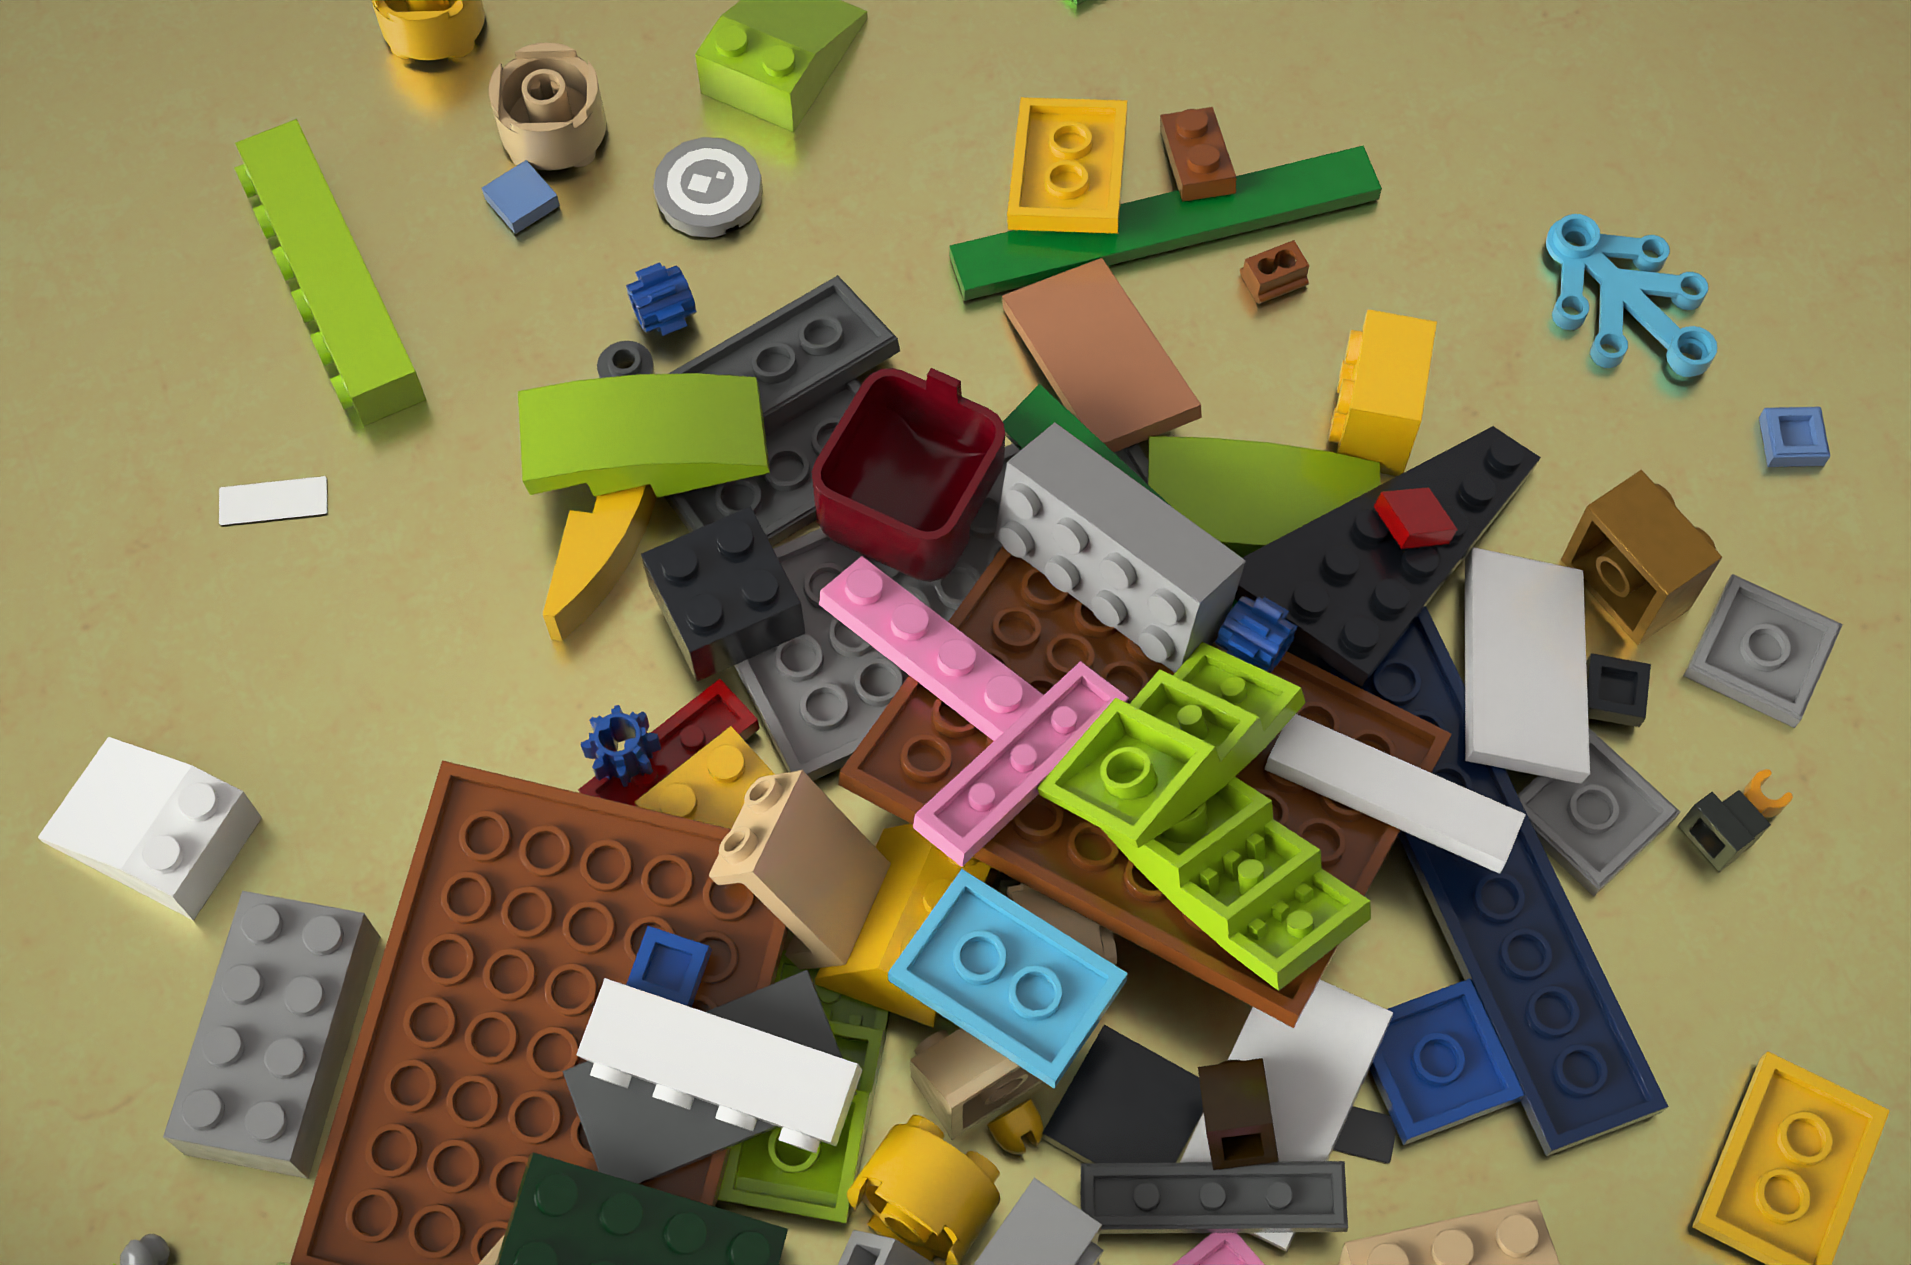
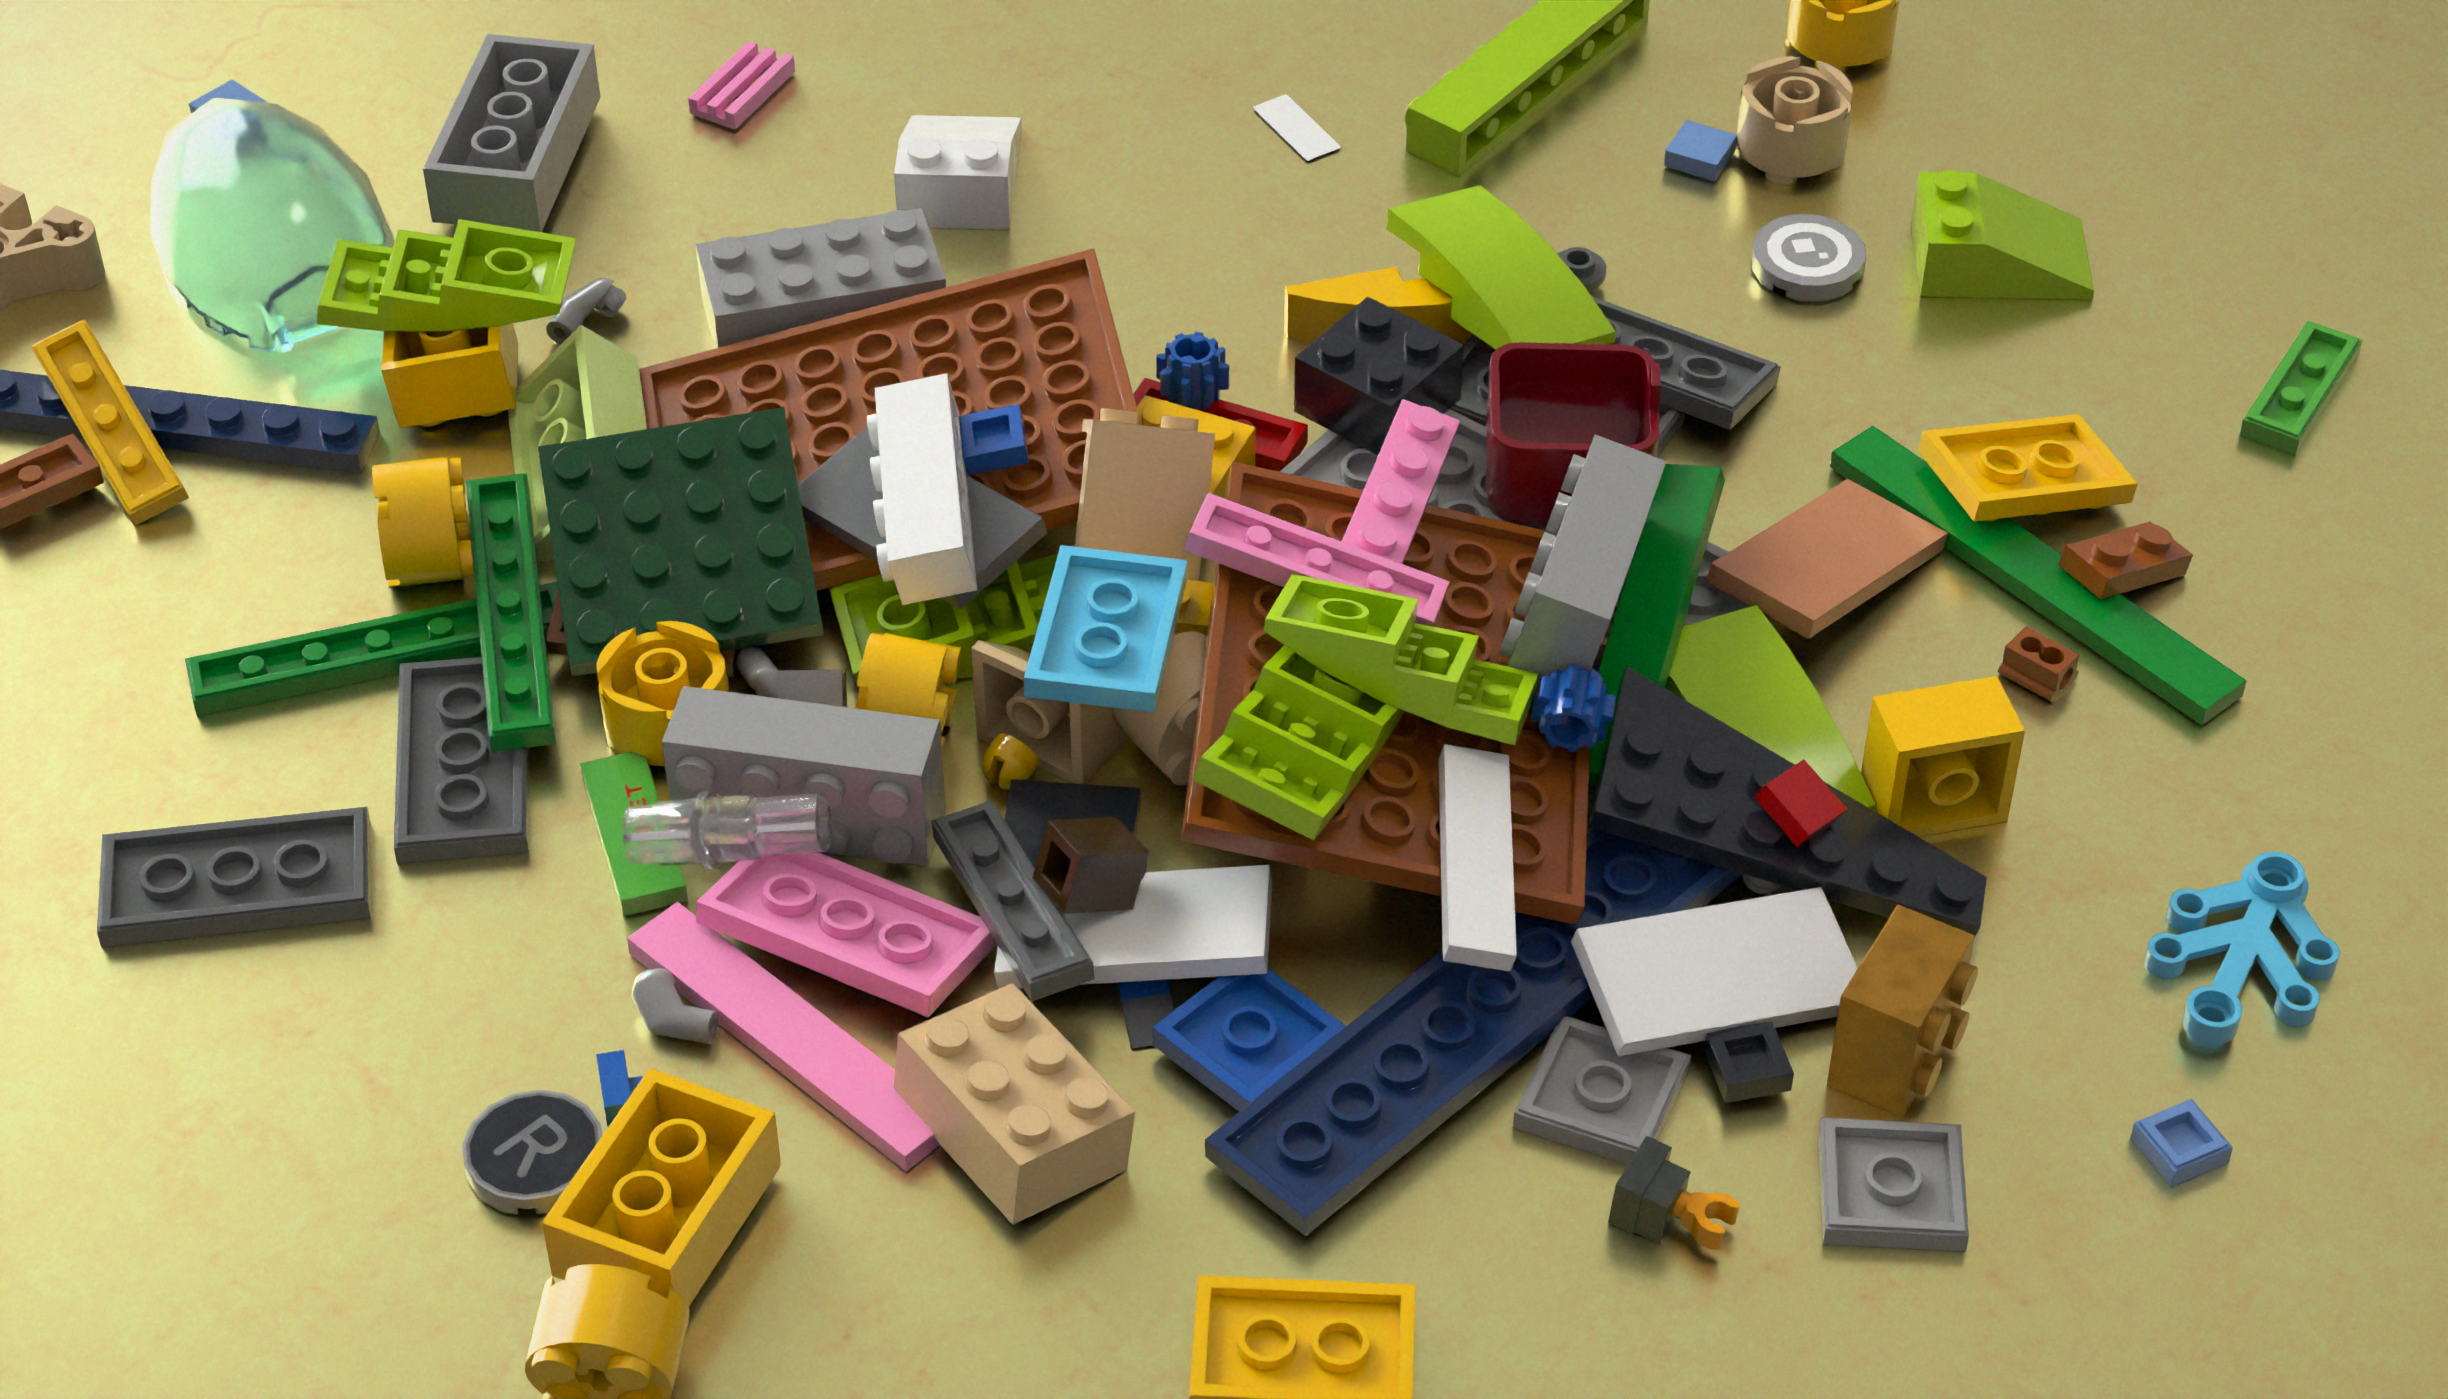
camera: 65 degrees right, 20 degrees down
blue gear [626,262,697,336] -> none

